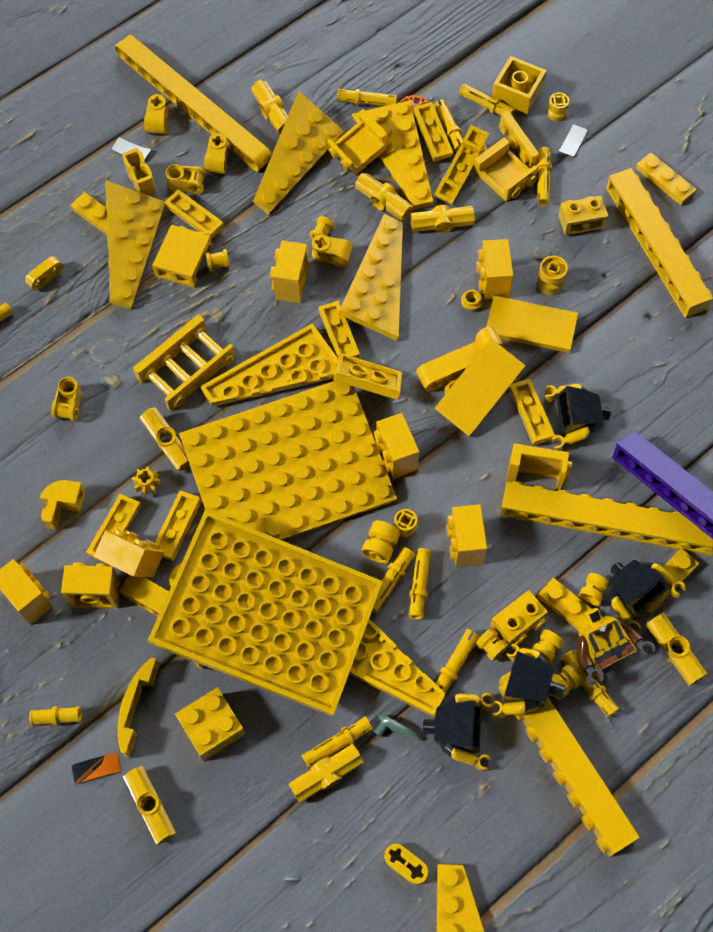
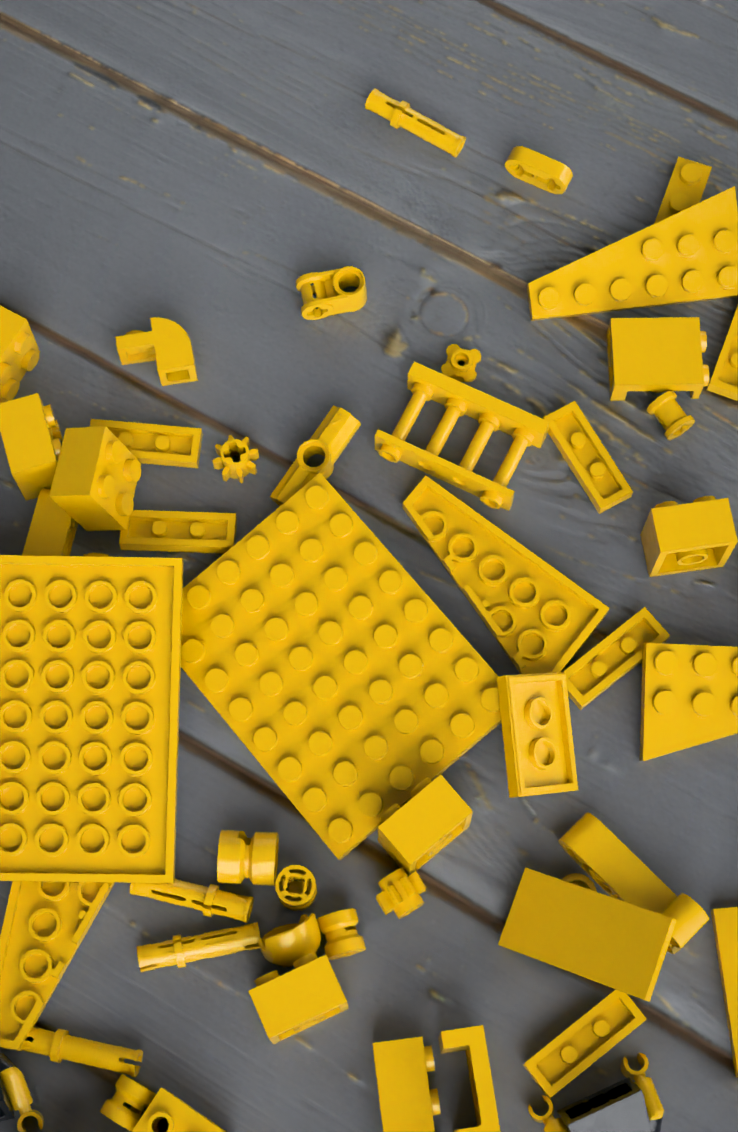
camera: 70 degrees right, 5 degrees up
none -> yellow hair [258,913,321,967]
none -> yellow wheel [317,908,366,960]
none -> yellow gear [376,867,426,919]
none -> yellow plate [441,344,482,382]
none -> yellow plate [543,401,633,514]

